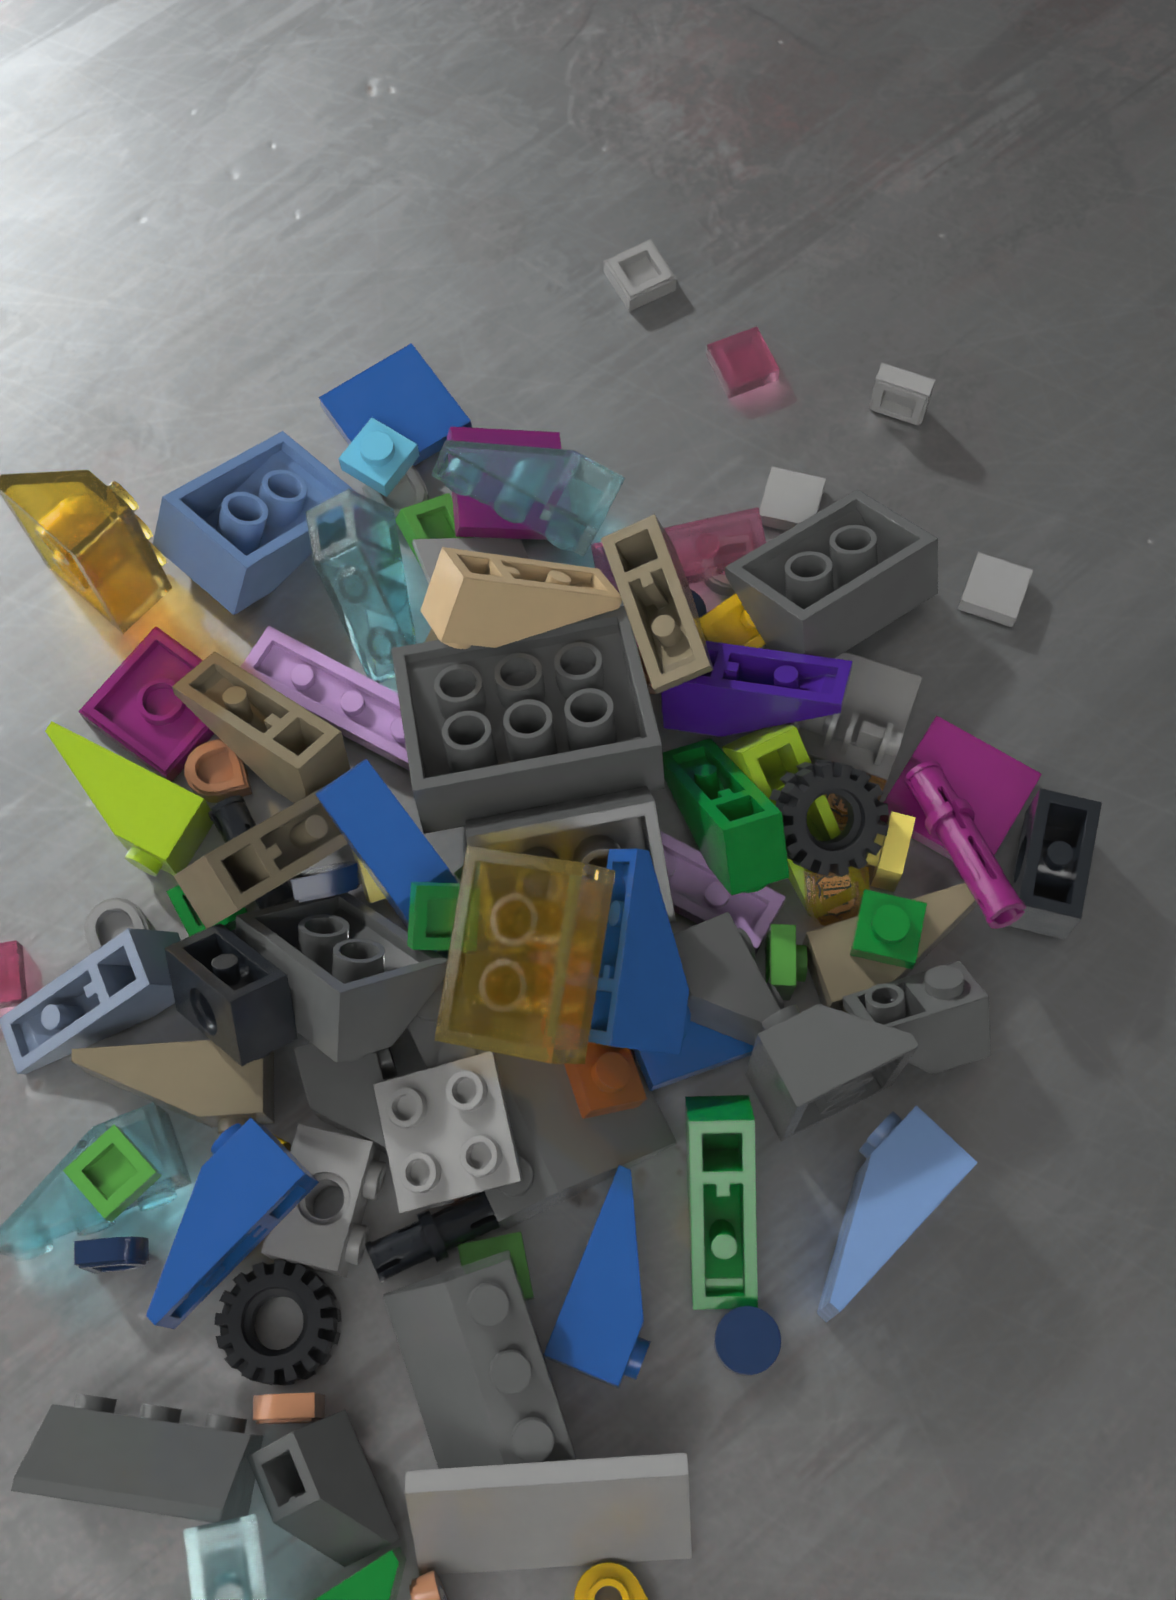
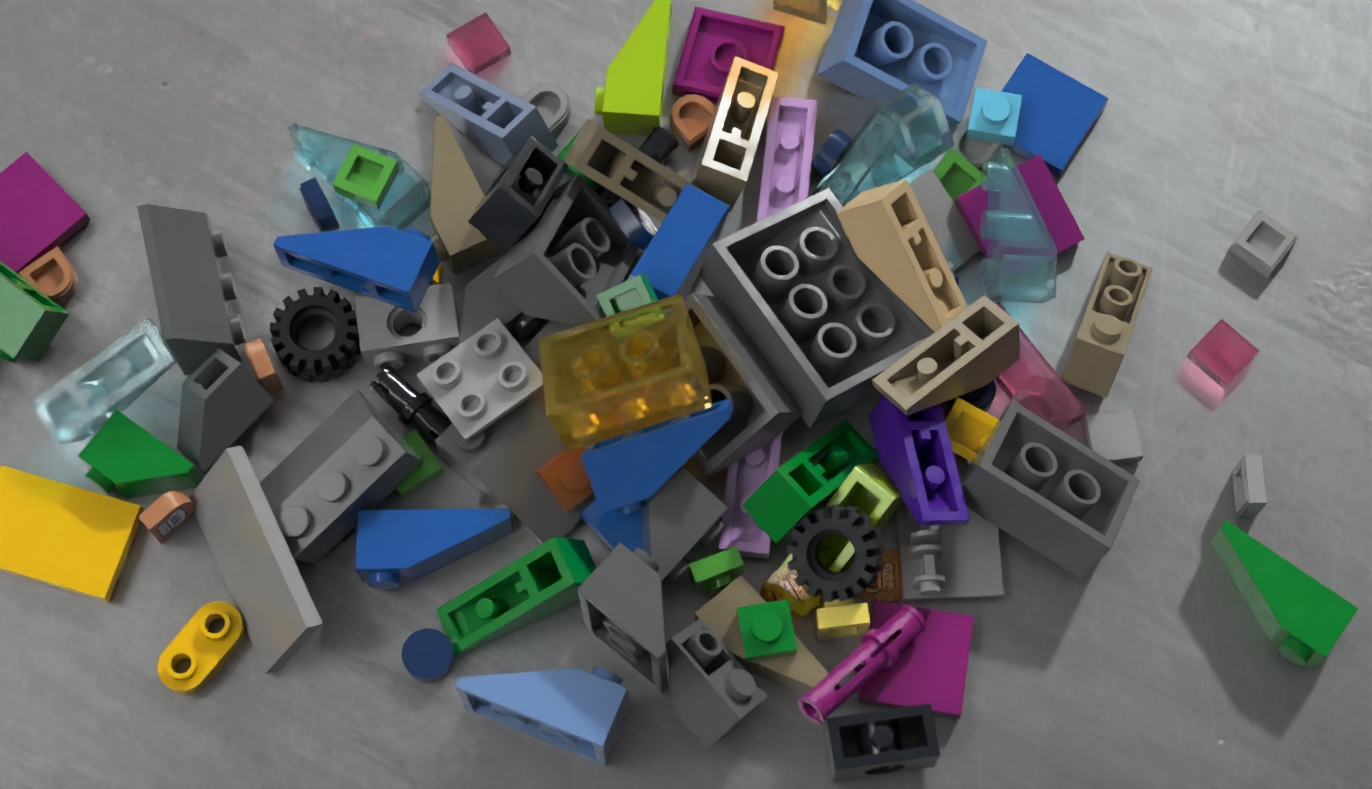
camera: 65 degrees right, 0 degrees up
light grey tile [957,552,1033,627] -> none
none -> dark blue tile [811,129,852,177]
none -> dark tan slope [1060,252,1153,398]
none -> green slope [1210,520,1358,669]

